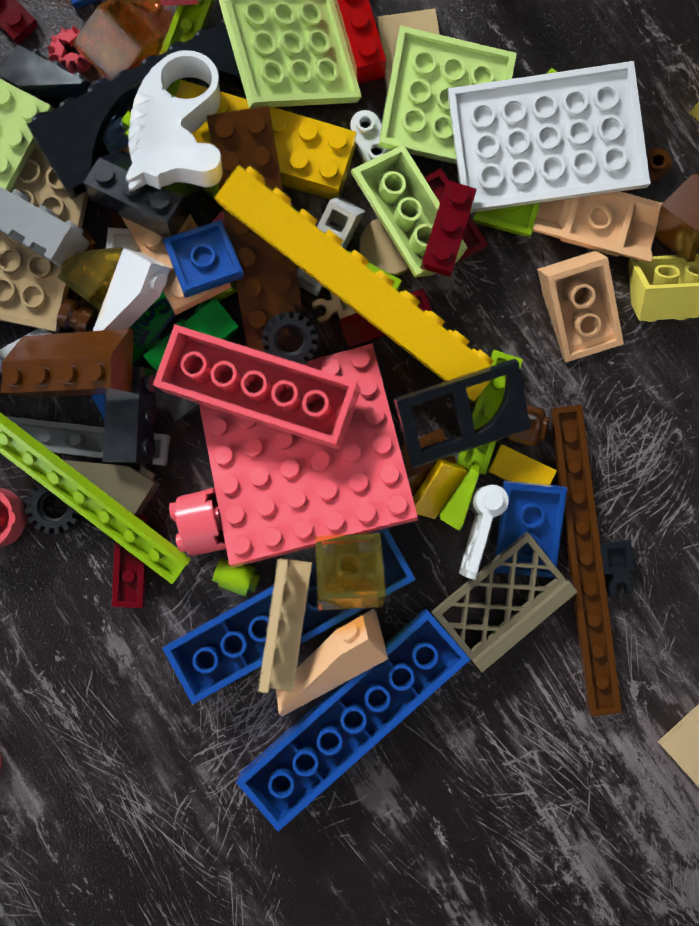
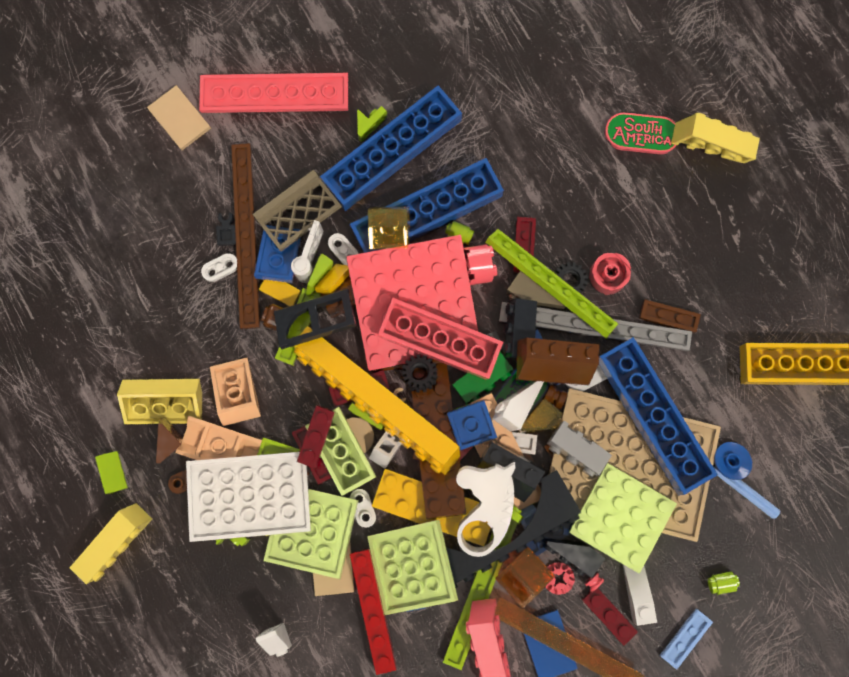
camera: 175 degrees left, 5 degrees down
tan fence [258,557,312,693] -> none
light nougat wedge [276,609,388,717] -> none
none -> coral plate [199,73,348,113]
none -> white plate [201,254,237,282]
none -> white plate [328,233,359,265]
none -> lime slope [357,106,387,143]
none -> coral bush [585,572,604,592]

